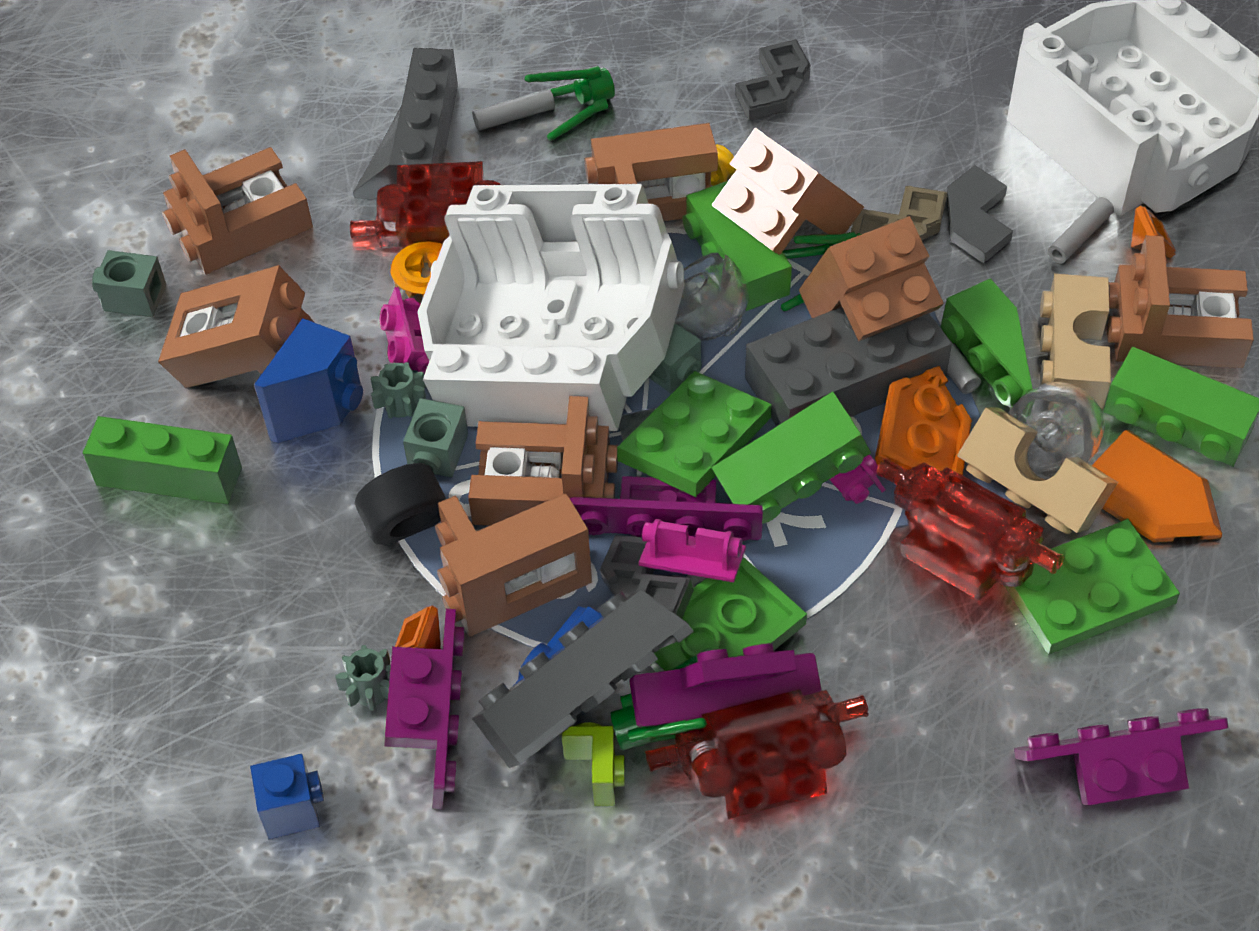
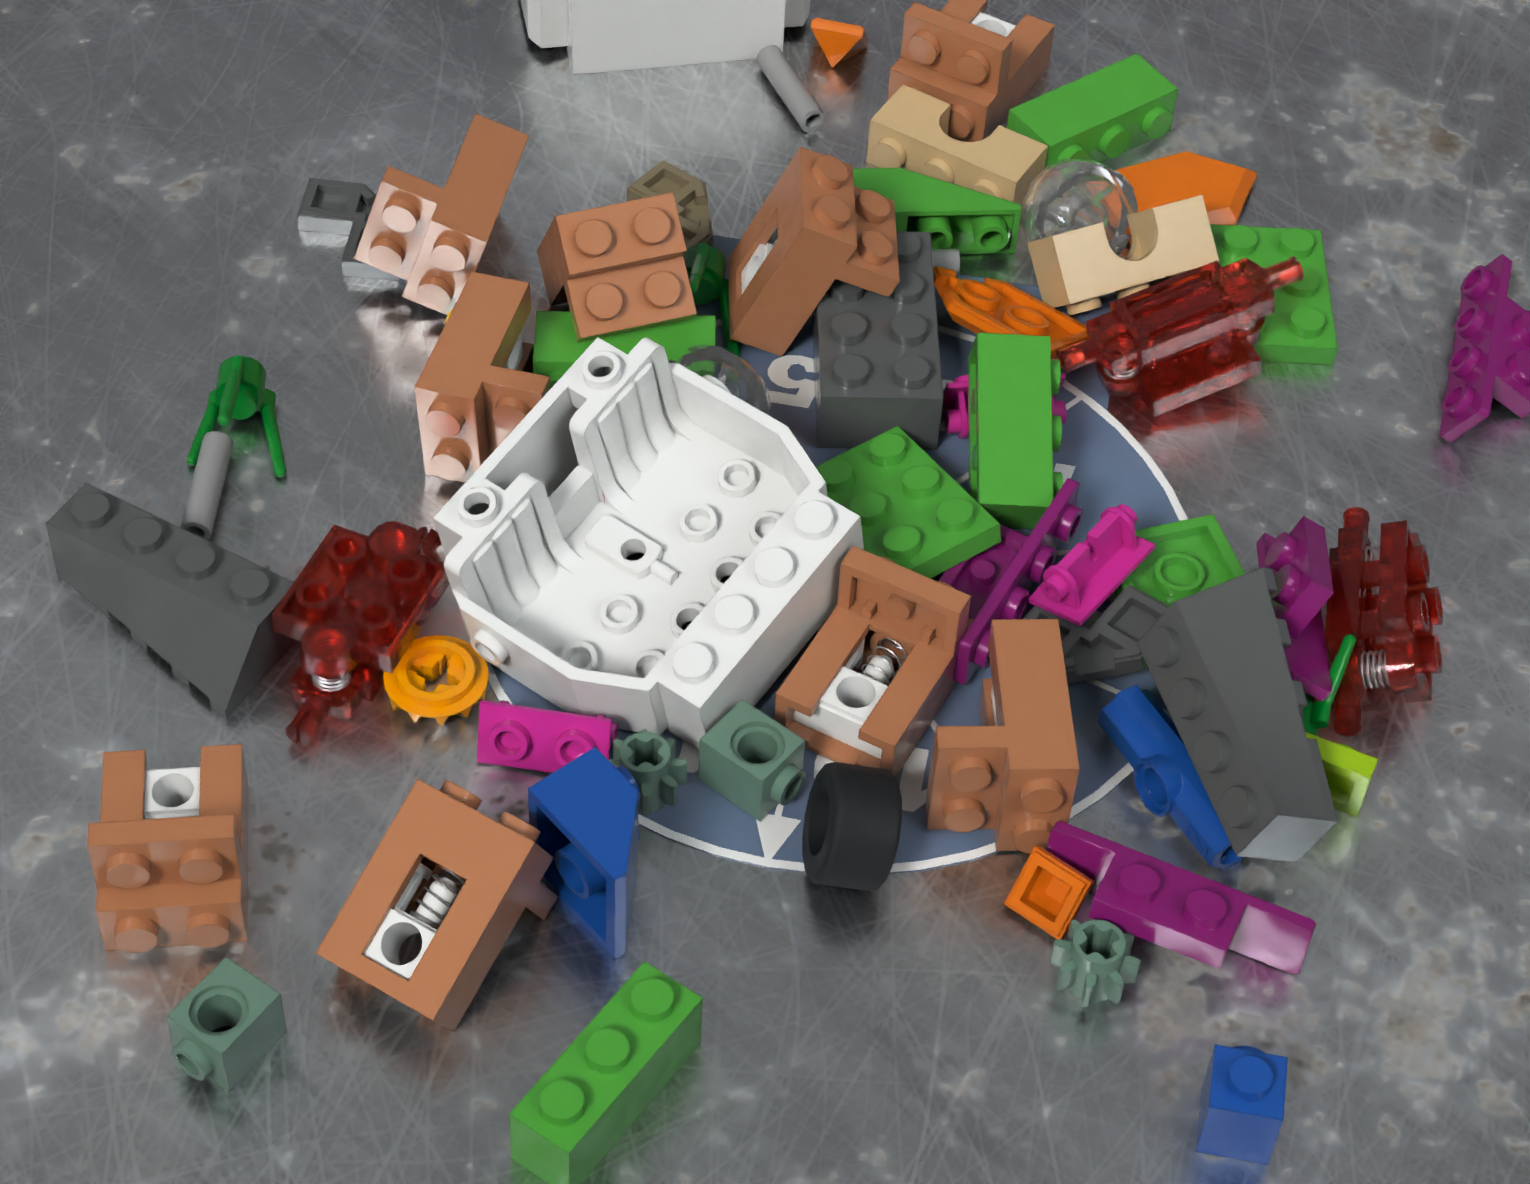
camera: 70 degrees left, 5 degrees down
dark grey tile [946,165,1013,264] -> none
none -> nougat brick [354,113,529,315]

